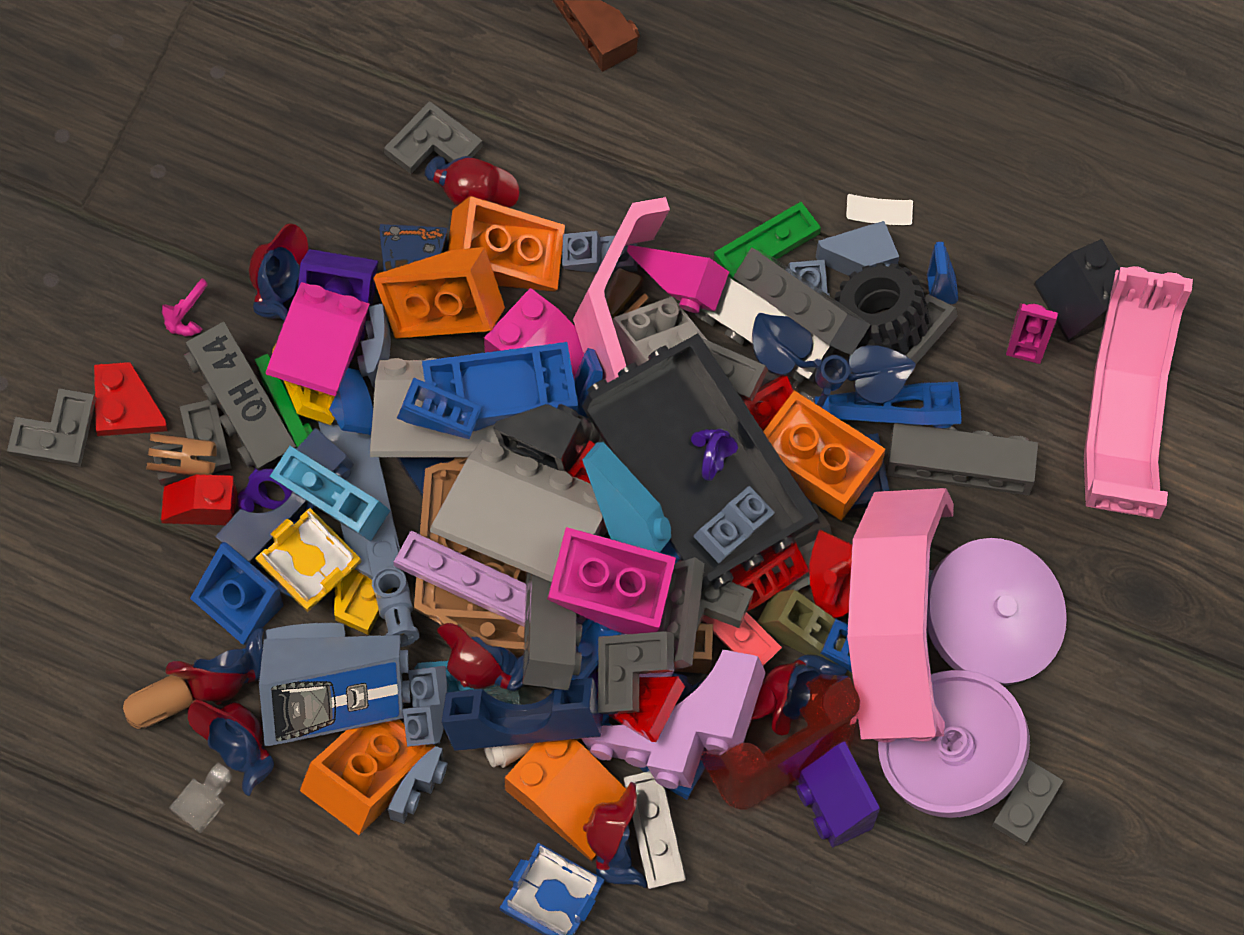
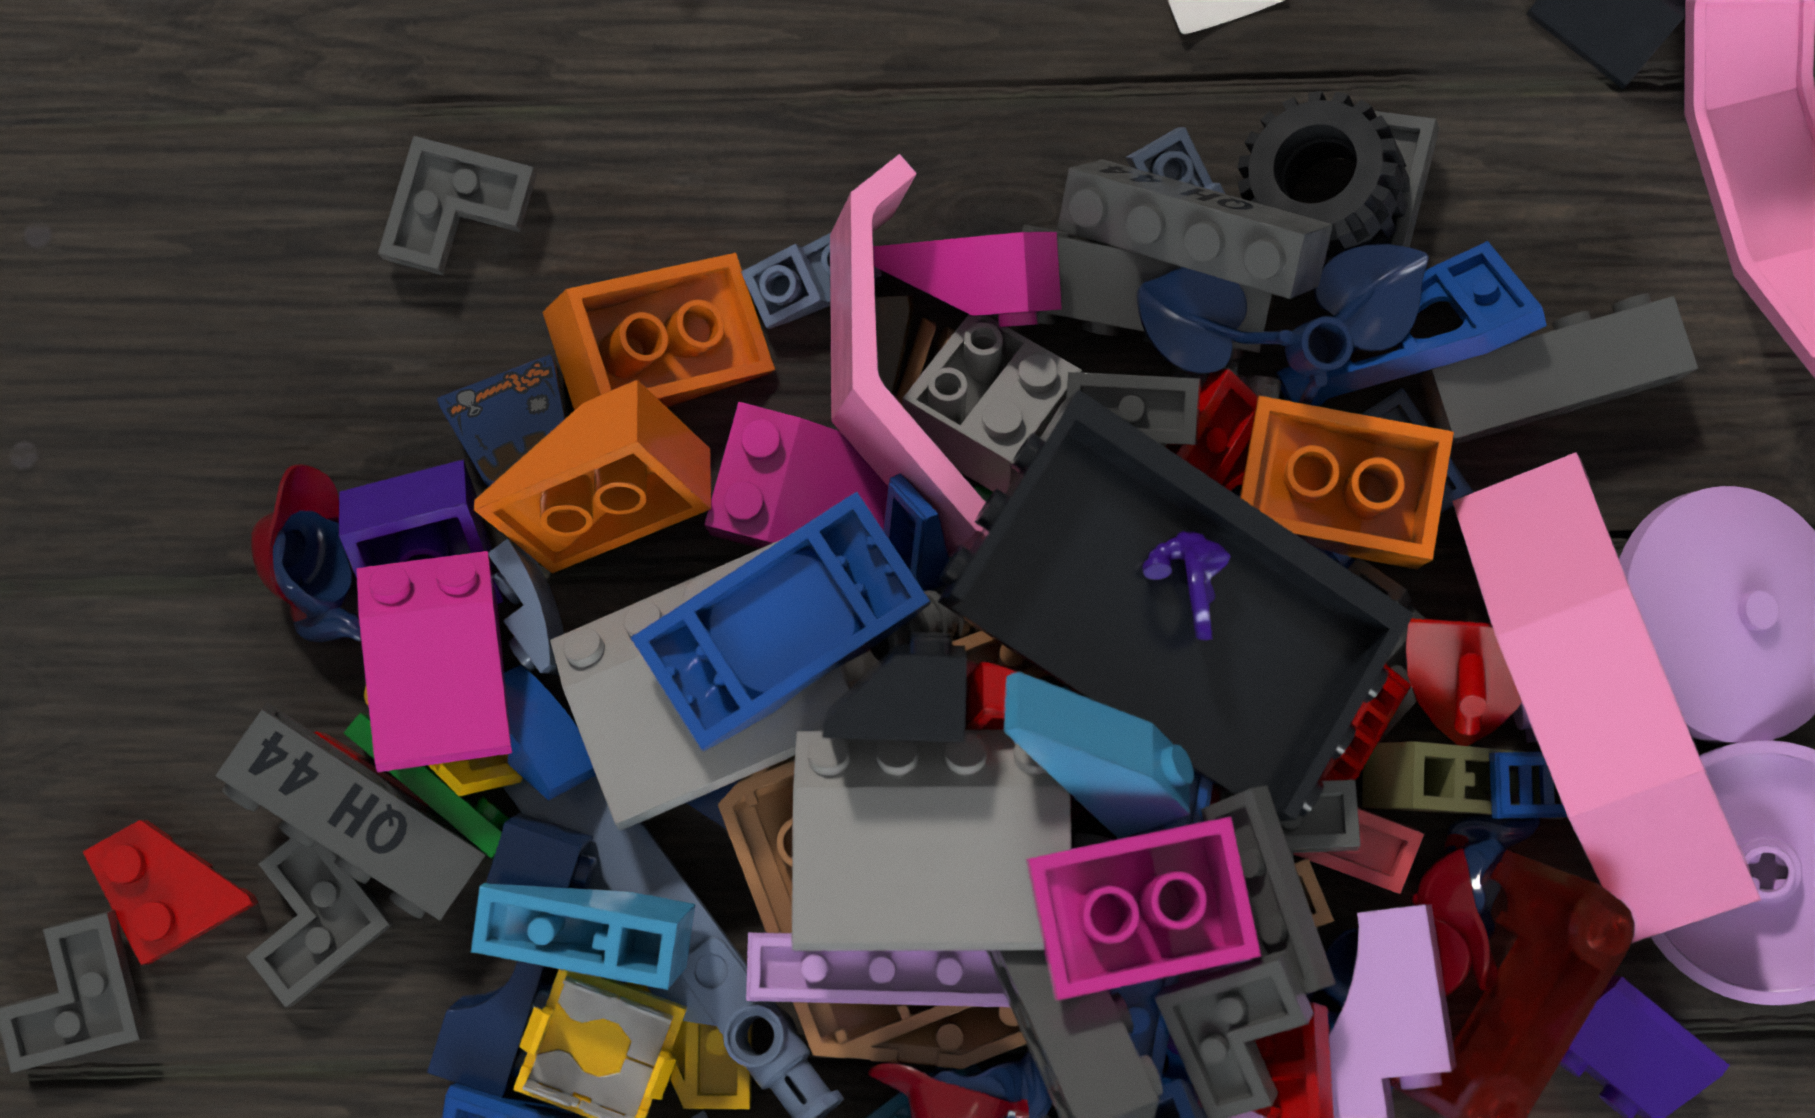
camera: 20 degrees left, 15 degrees up
medium nougat arm [146,434,217,476] -> none
red slope [161,474,237,526] -> none
dark pink piece [162,278,207,337] -> none
dark purple piece [237,469,292,512] -> none
blue slope [396,377,482,439] -> none
dark red hair [425,156,519,208] -> none
sand blue slope [693,486,775,563] -> none
green plate [714,202,821,282] -> none
sand blue slope [815,221,900,276] -> none
blue slope [927,242,958,304] -> none
dark pink slope [1006,303,1058,364] -> none

